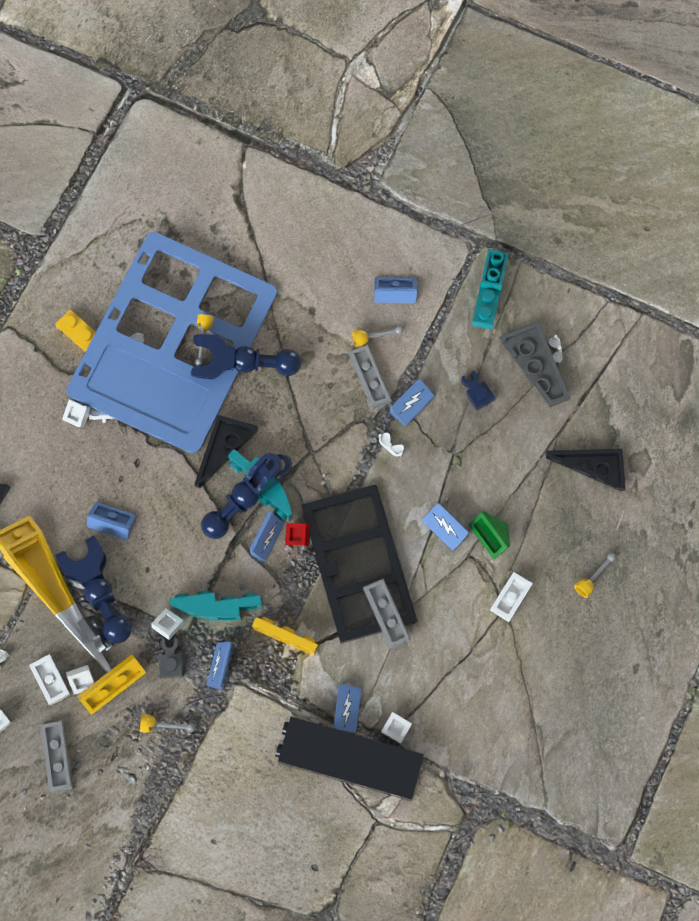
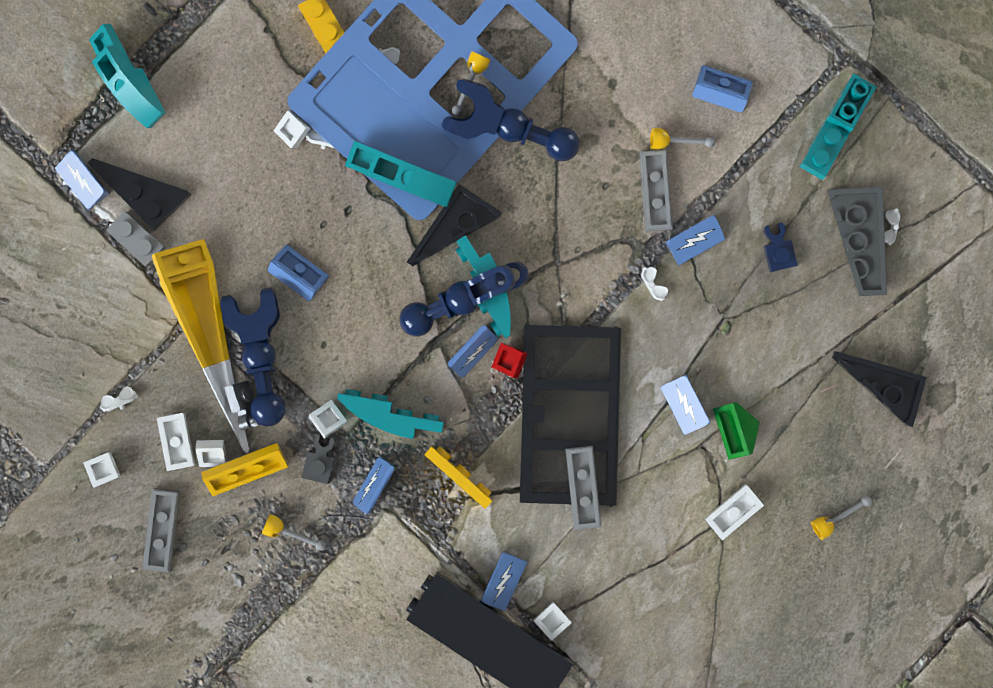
camera: 20 degrees right, 15 degrees up
none -> teal slope [345,141,457,207]

